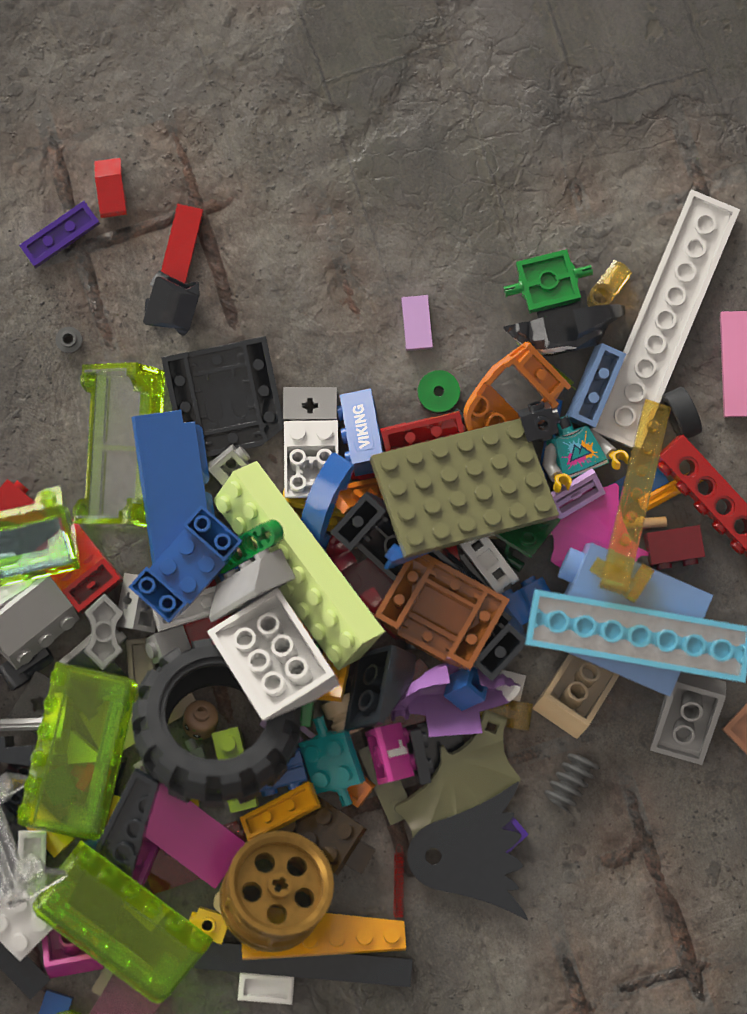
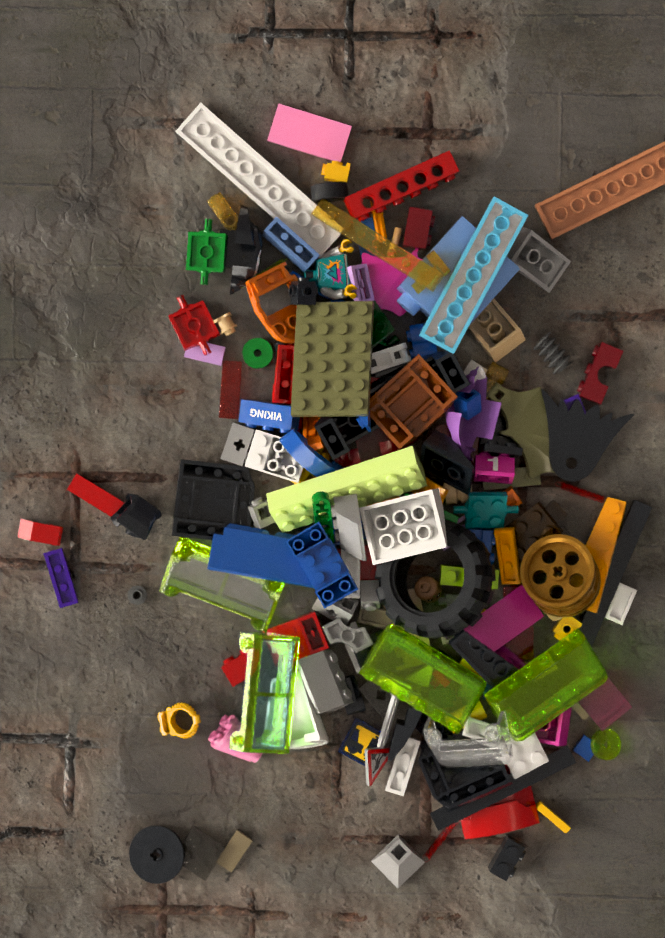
camera: 70 degrees left, 5 degrees up
none -> red plate [168,295,220,356]
none -> tan brick [213,312,237,336]
none -> clear red tile [219,360,242,419]
none -> yellow brick [321,161,351,183]
none -> dark red arch [577,342,623,405]

